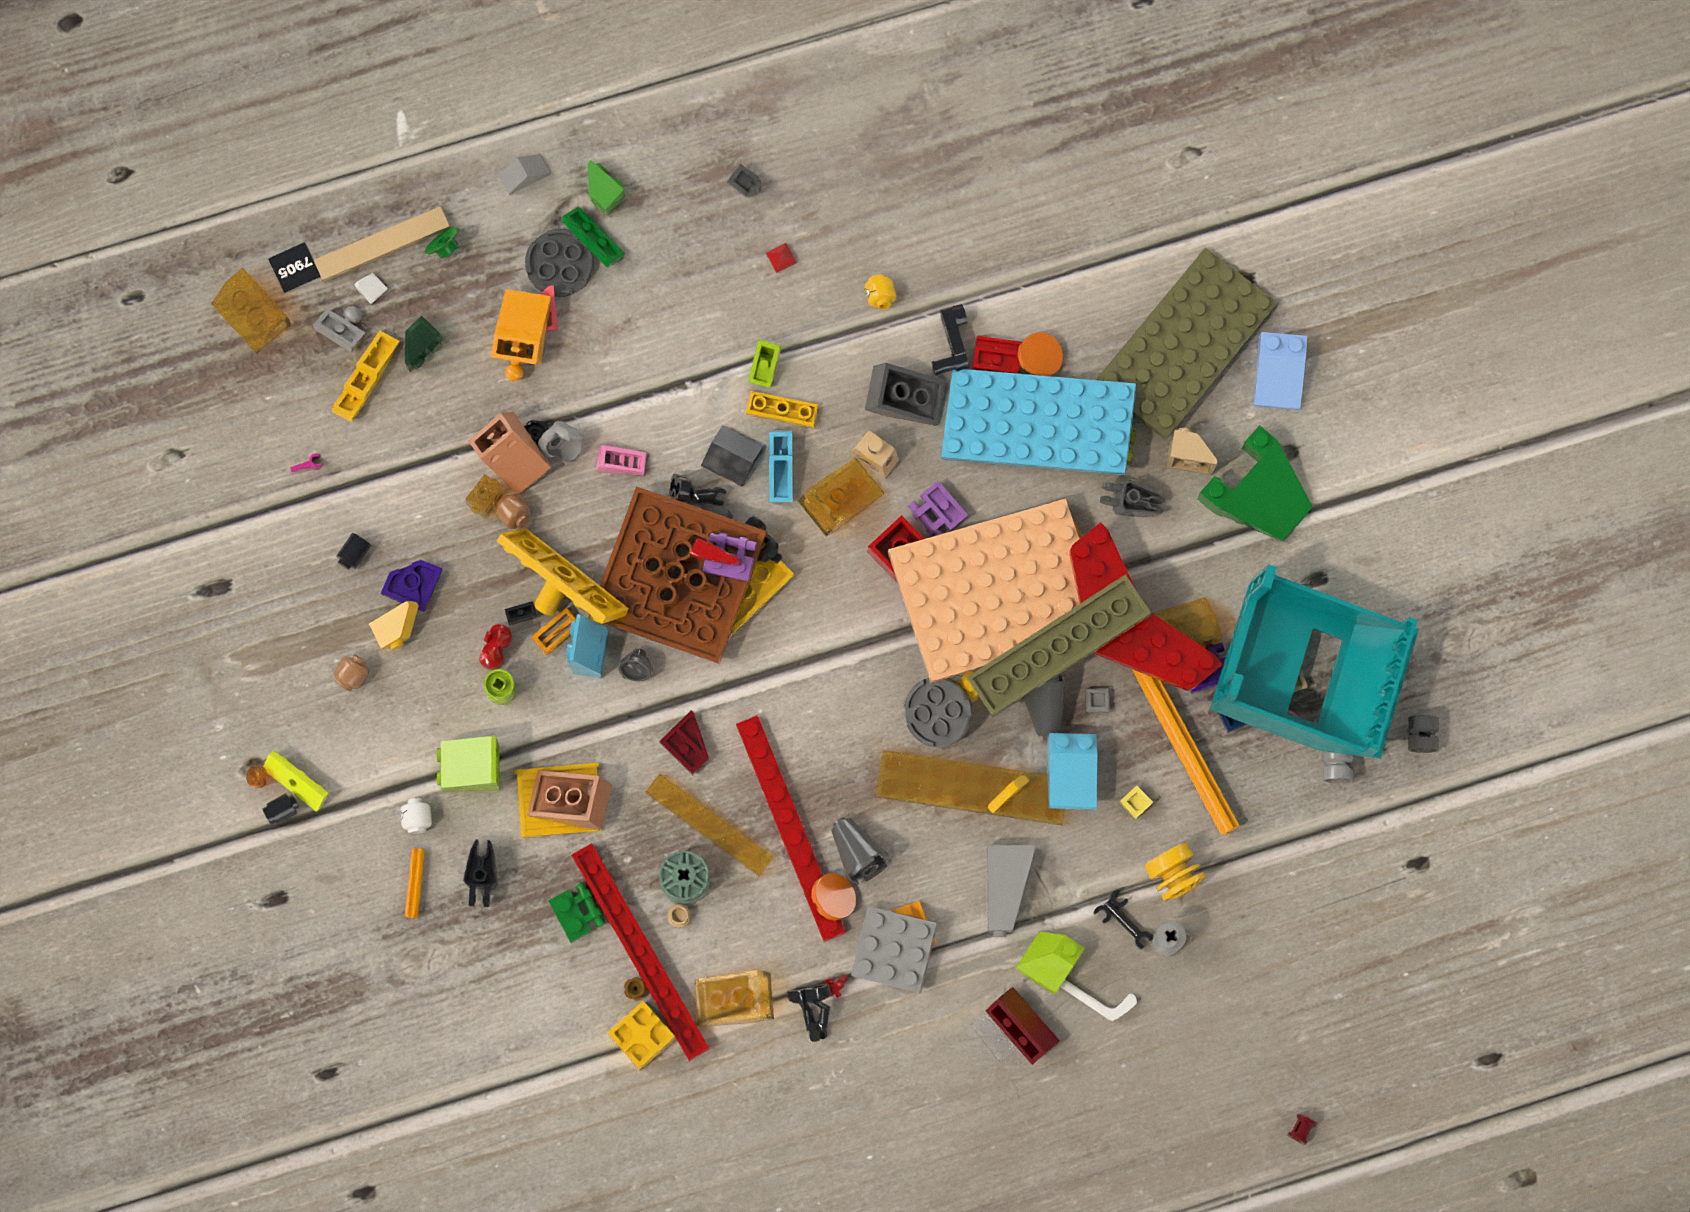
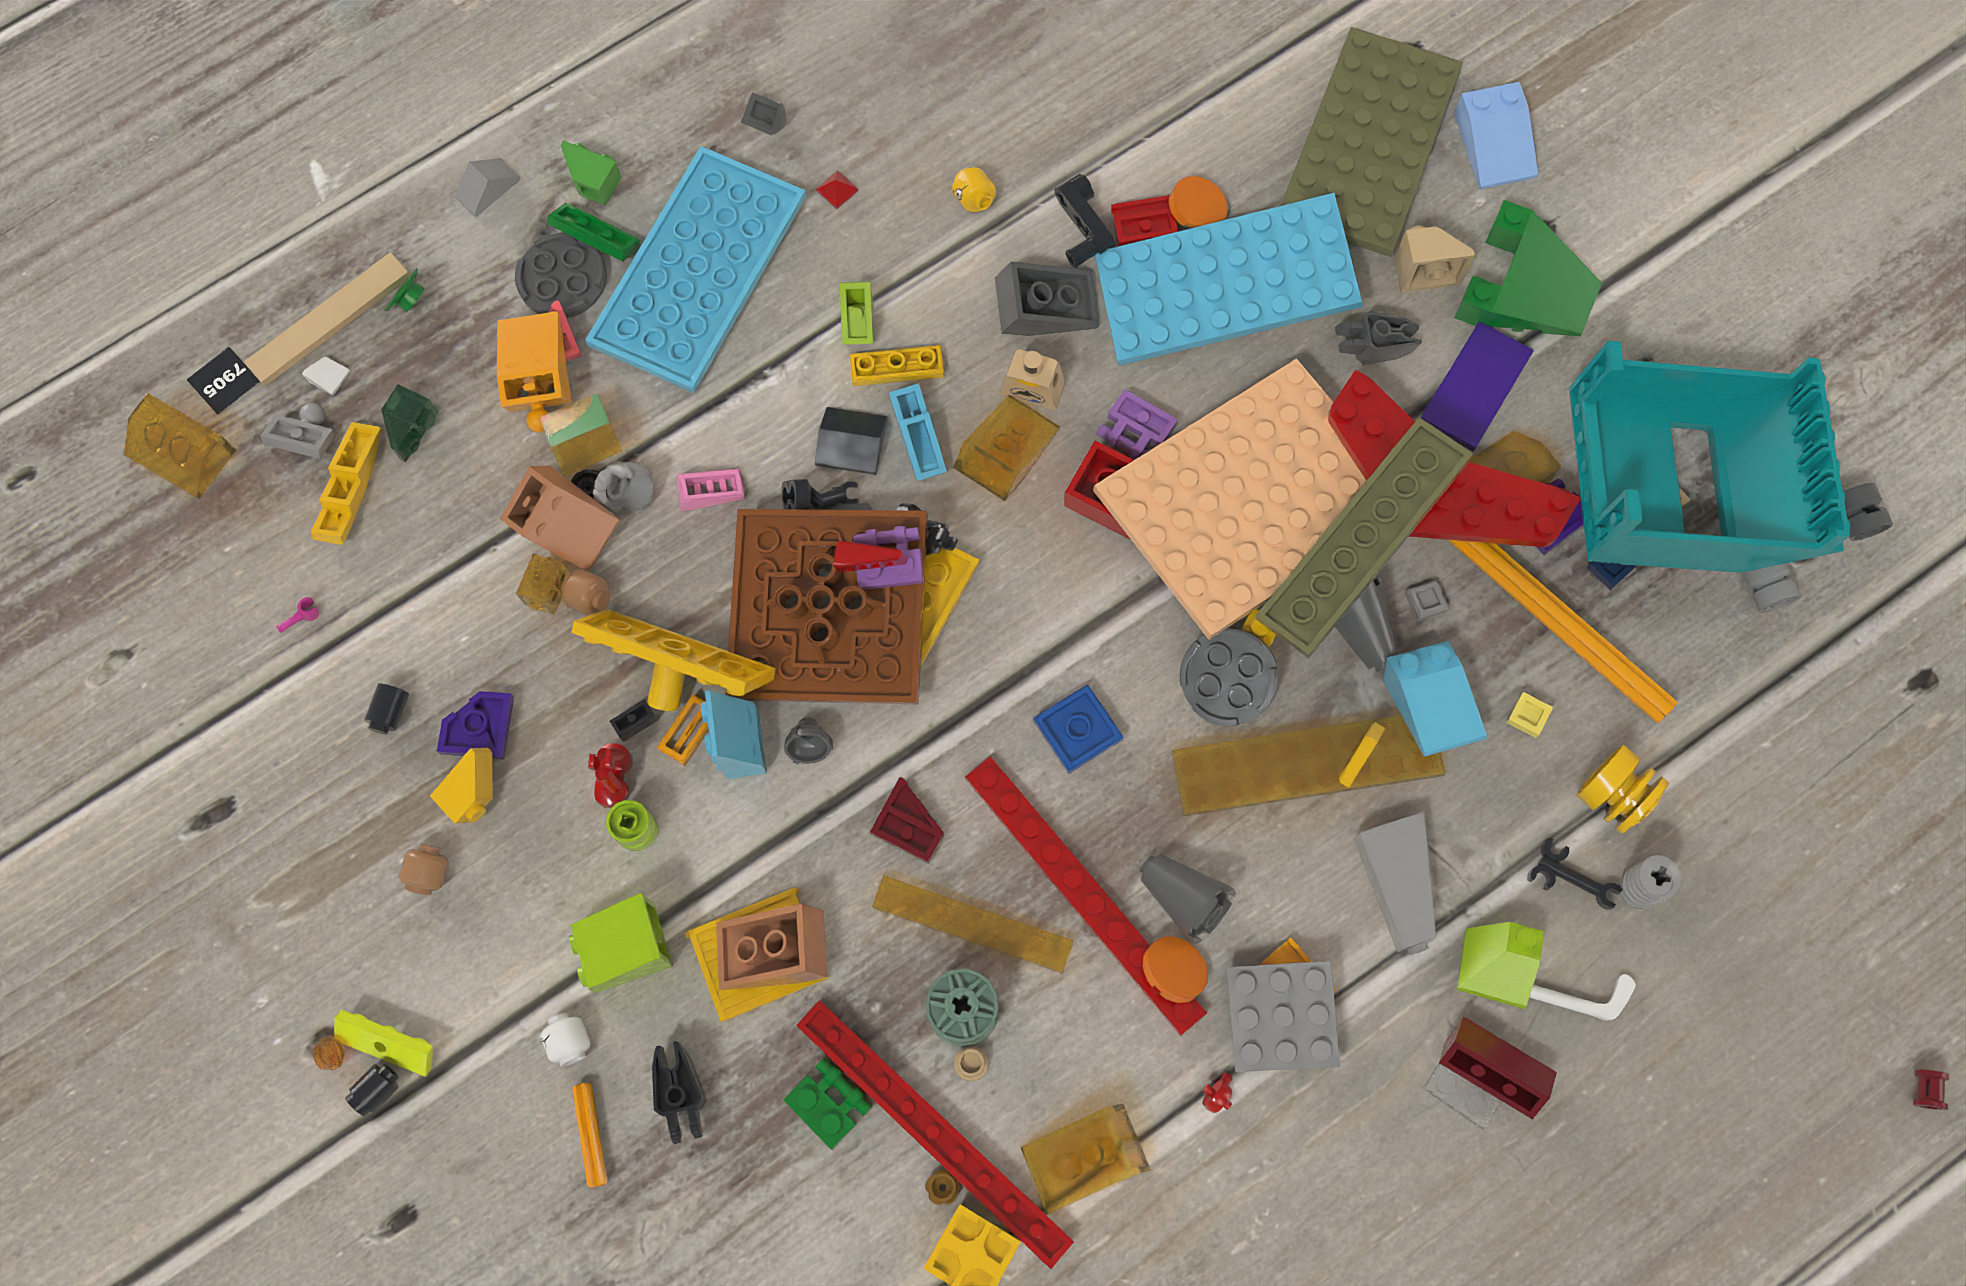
camera: 10 degrees left, 5 degrees down
black piece [787,984,831,1042] -> none
none -> clear yellow slope [539,393,623,476]
none -> medium azure plate [585,146,807,393]
none -> blue plate [1033,684,1124,774]
none -> dark purple tile [1420,321,1534,452]

